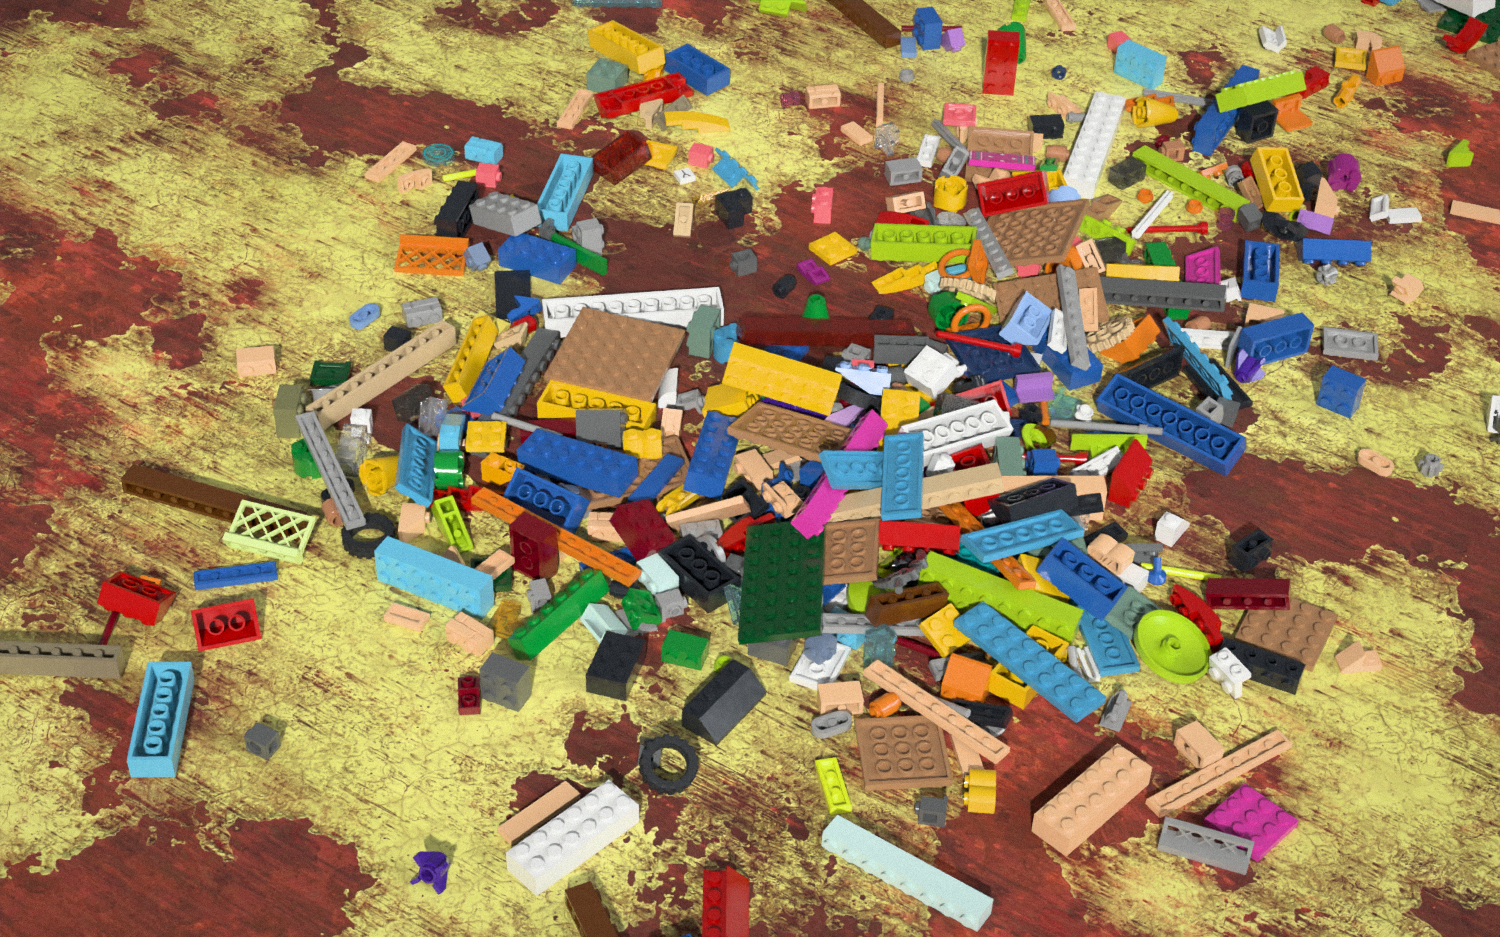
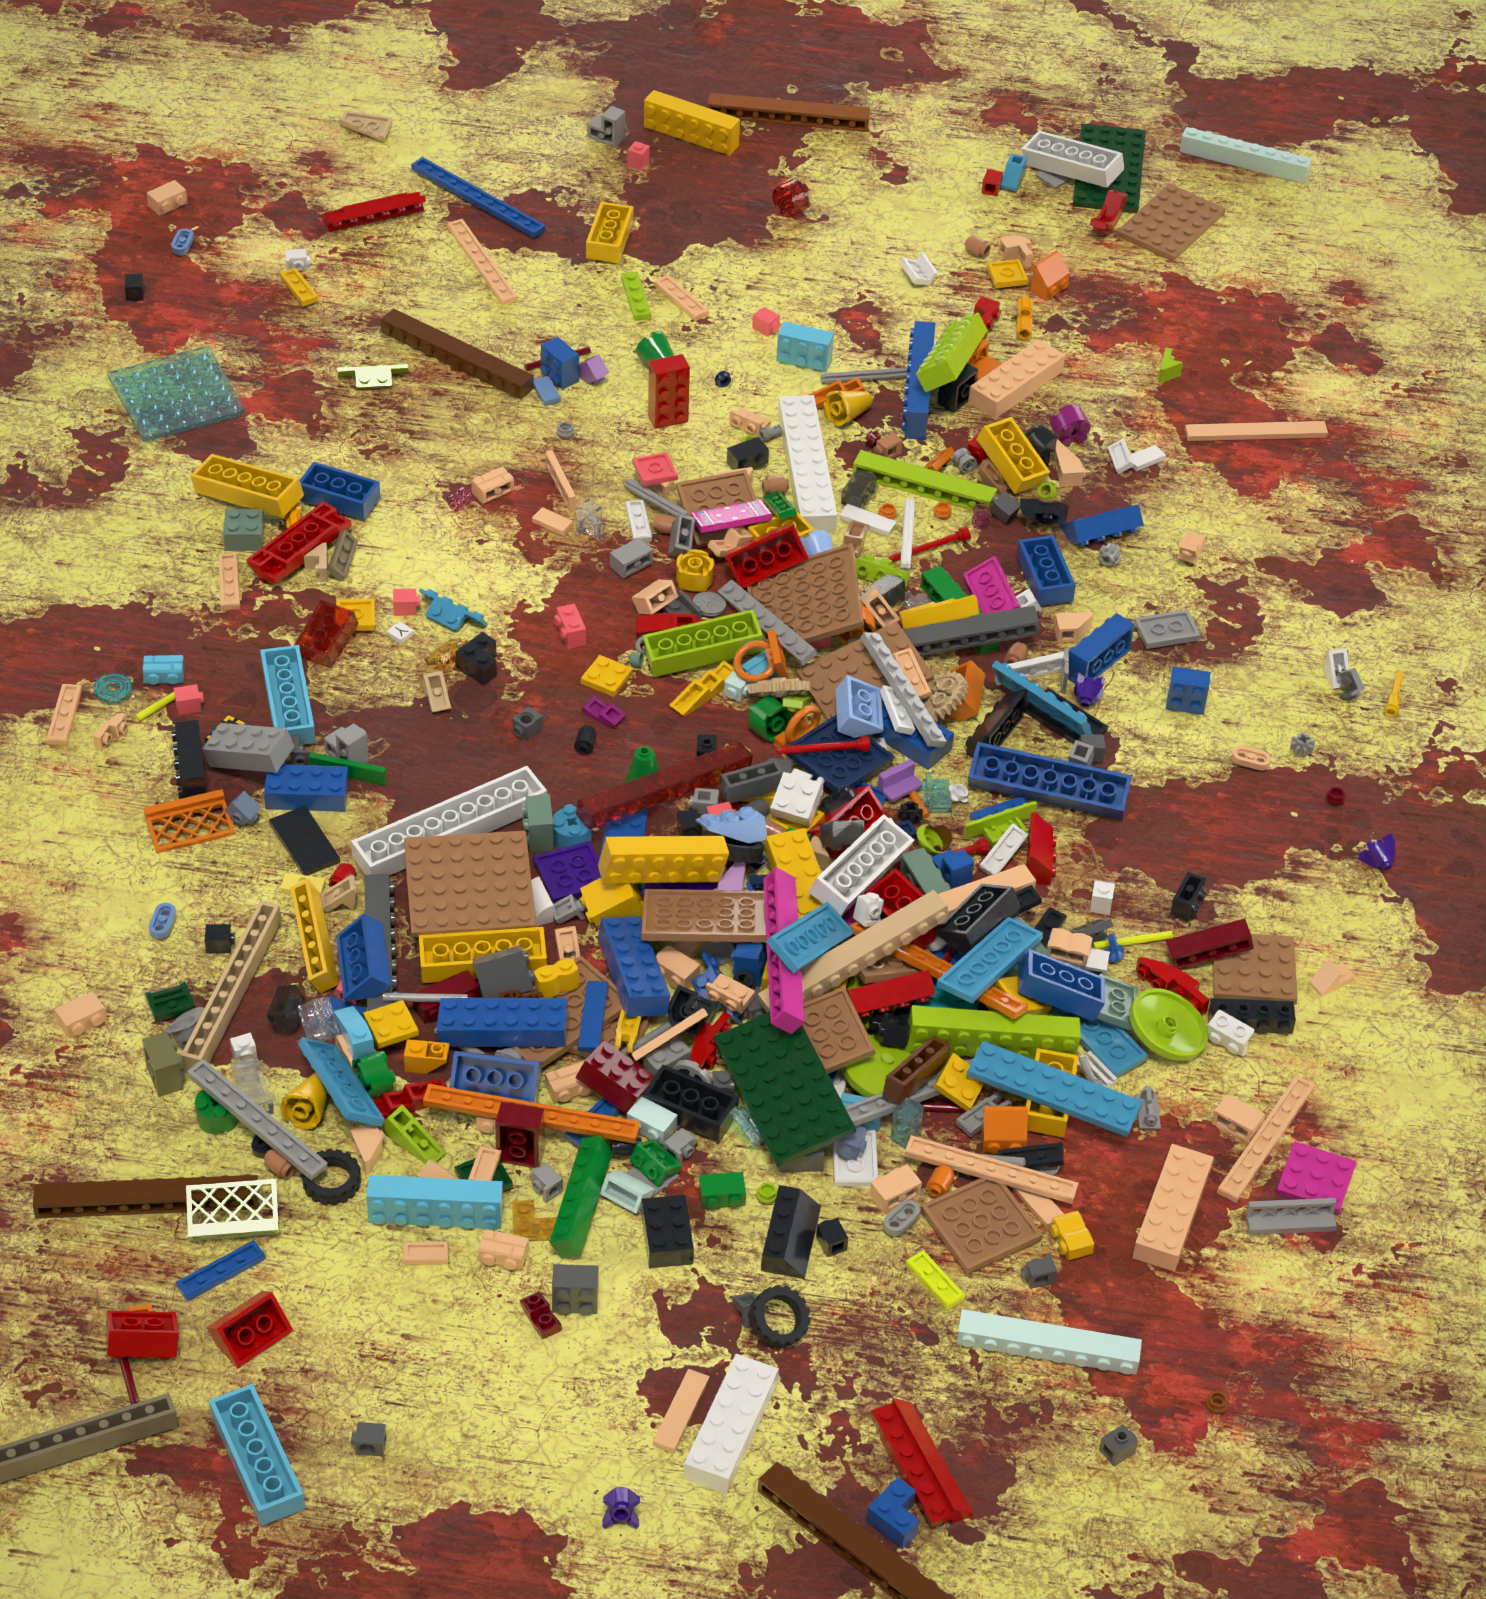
camera: 25 degrees left, 5 degrees up
light grey brick [401,297,443,329] -> none
blue slope [507,296,542,325] -> none
yellow slope [664,111,730,134] -> none
dark grey bar [872,549,929,594] -> none
dark azure plate [881,432,924,521] -> none
light grey bar [1051,419,1163,435] -> none
medium lavender slope [1297,209,1334,235] -> none
none -> dark purple plate [533,841,601,904]
none -> black brick [816,1218,848,1258]
none -> white tile [839,504,897,537]
none -> light nougat brick [968,339,1065,419]
none -> dark red plate [1326,787,1346,805]
none -> dark purple brick [1358,833,1396,871]

